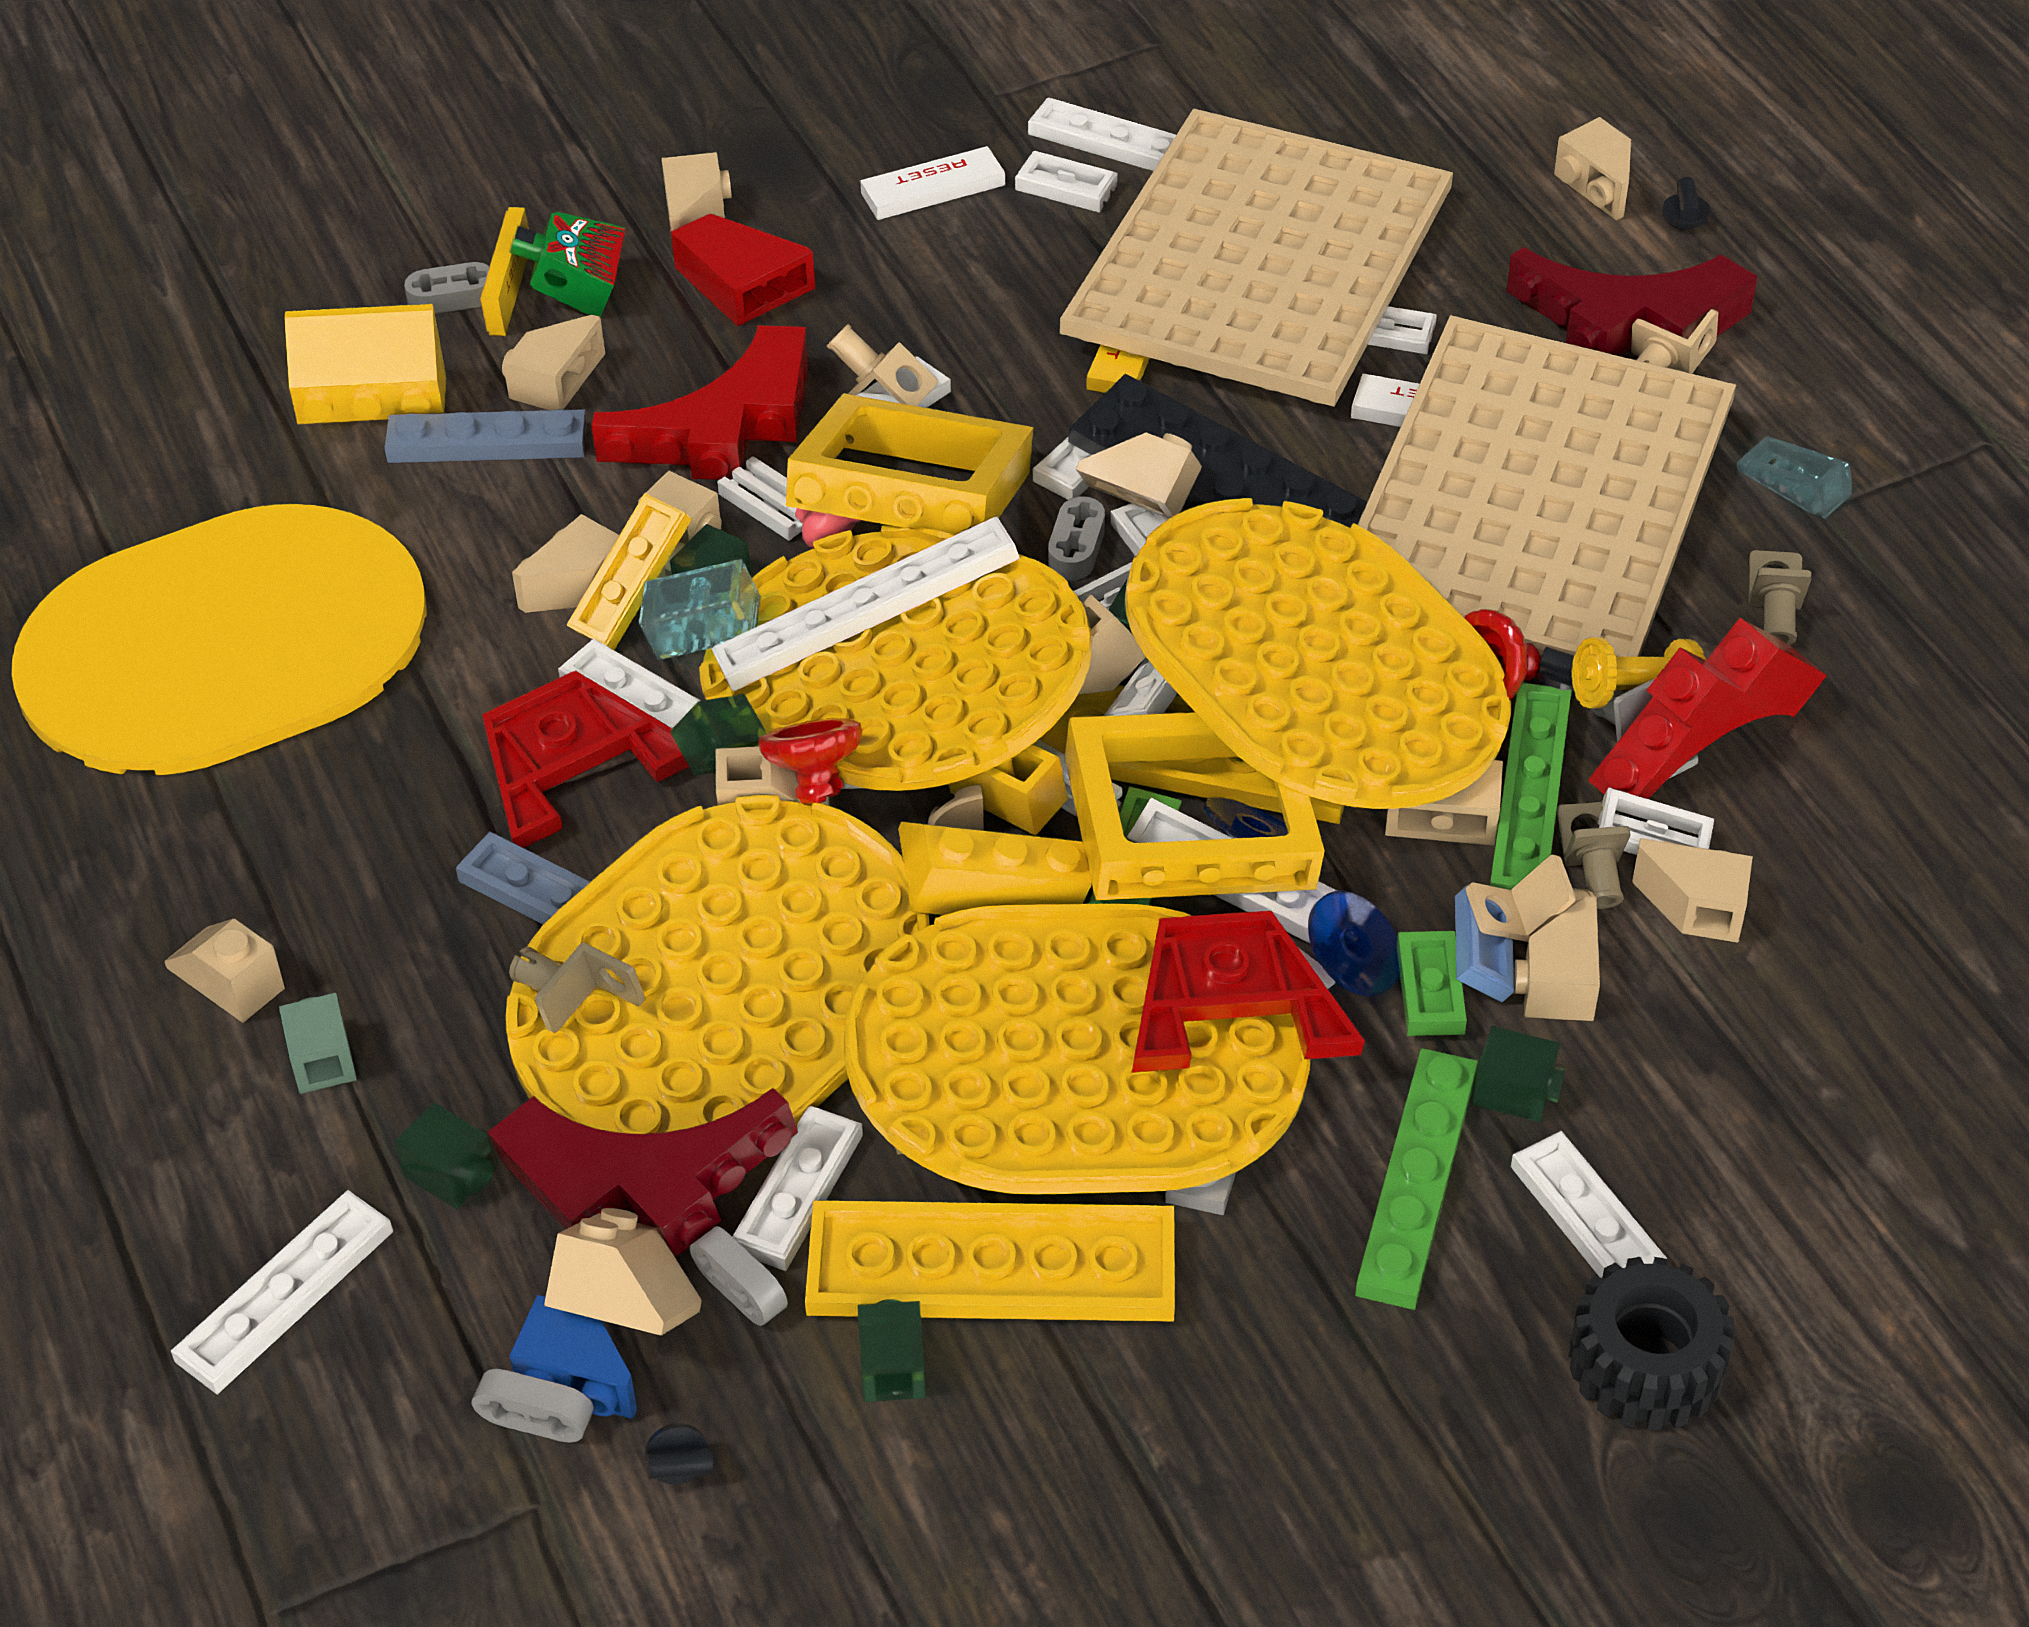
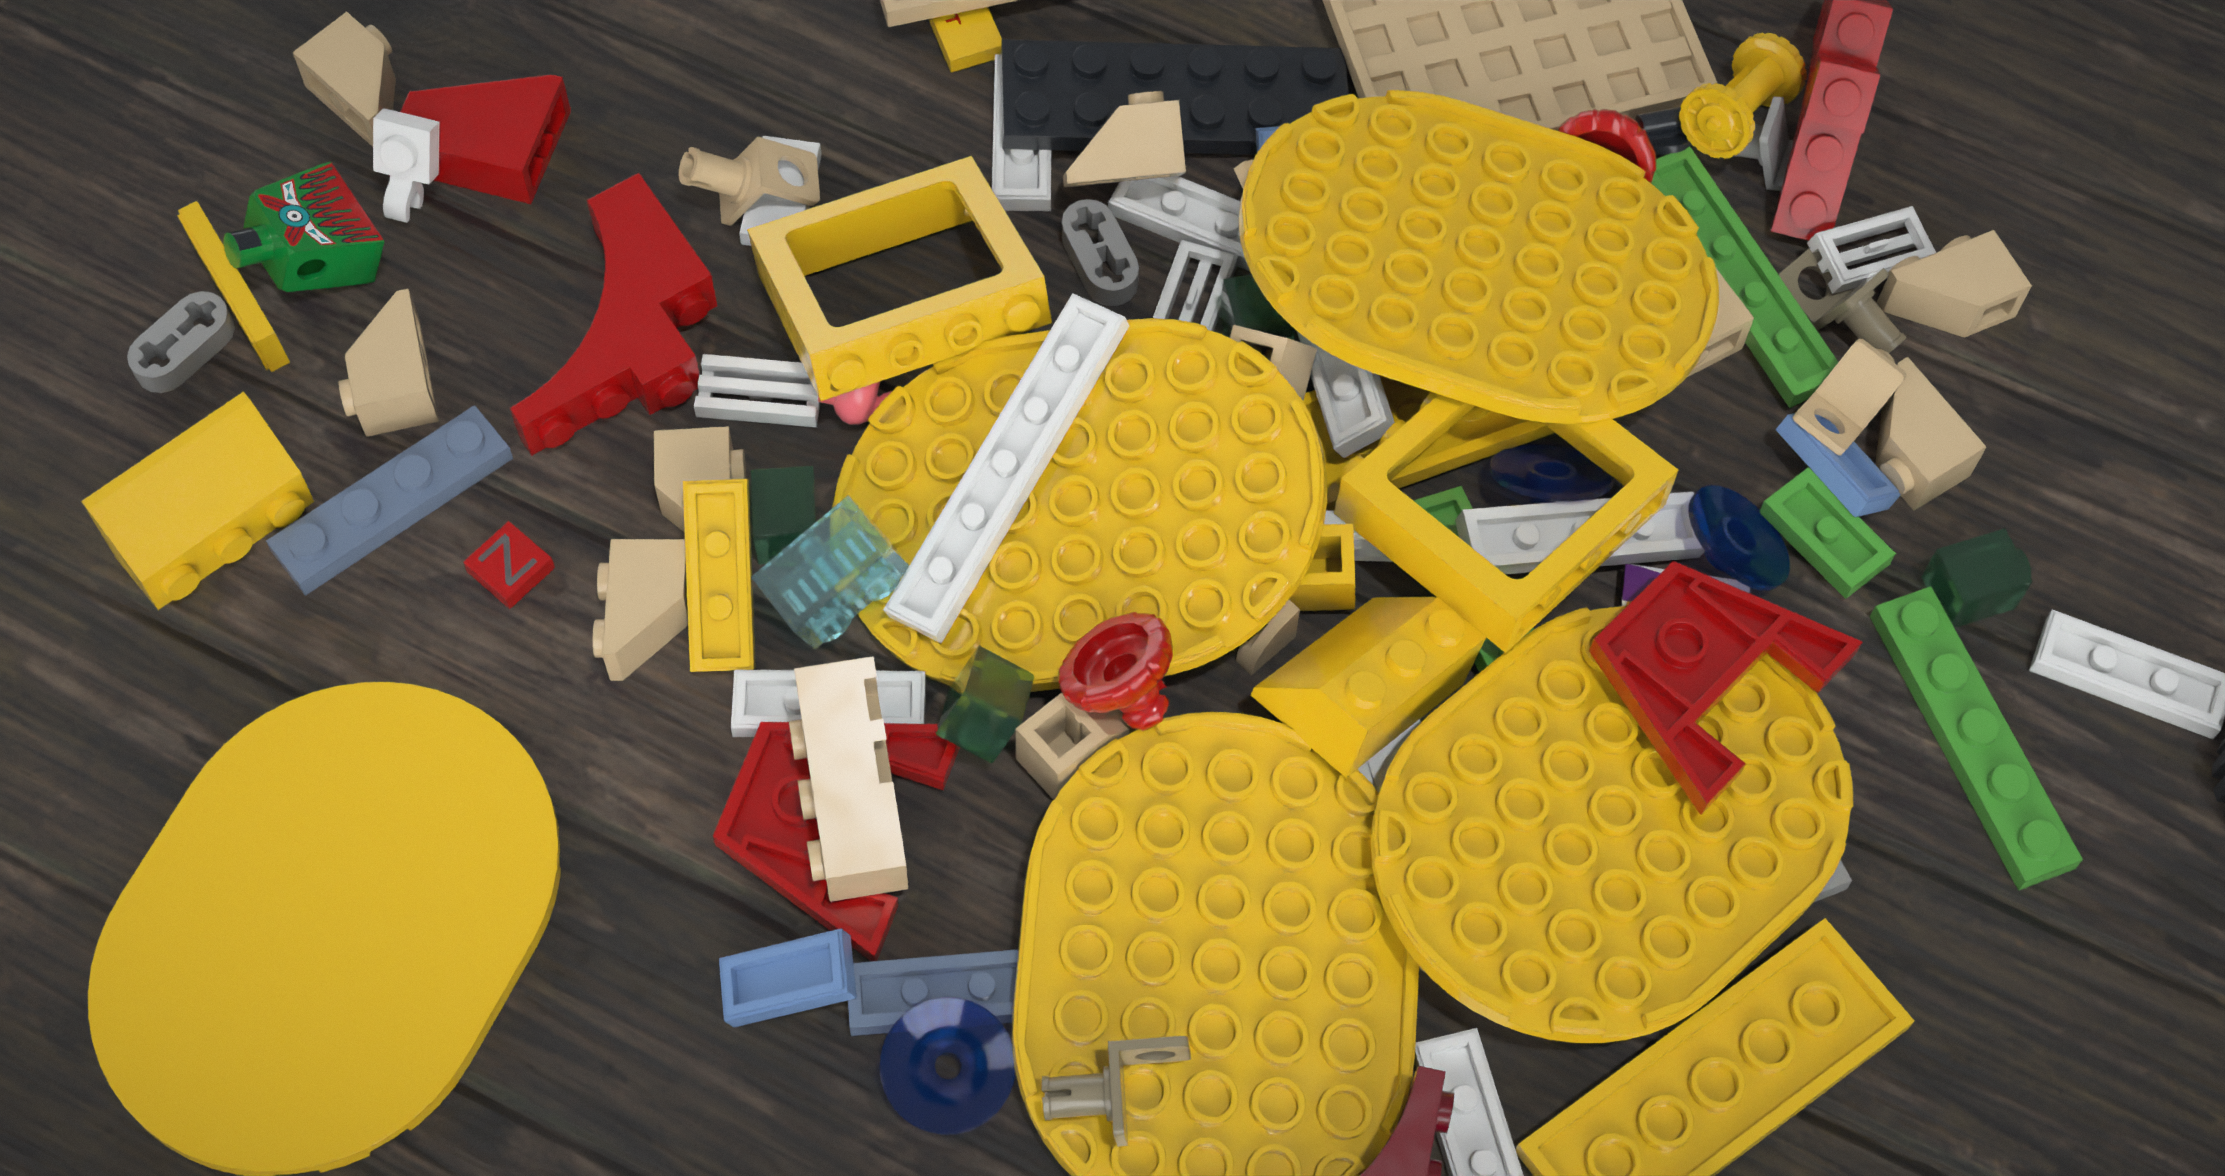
camera: 40 degrees left, 15 degrees up
none -> white plate [373,108,440,223]
none -> red tile [463,521,555,609]
none -> medium blue tile [719,928,857,1027]
none -> wedge [789,656,908,902]
none -> clear blue dish [880,997,1015,1135]

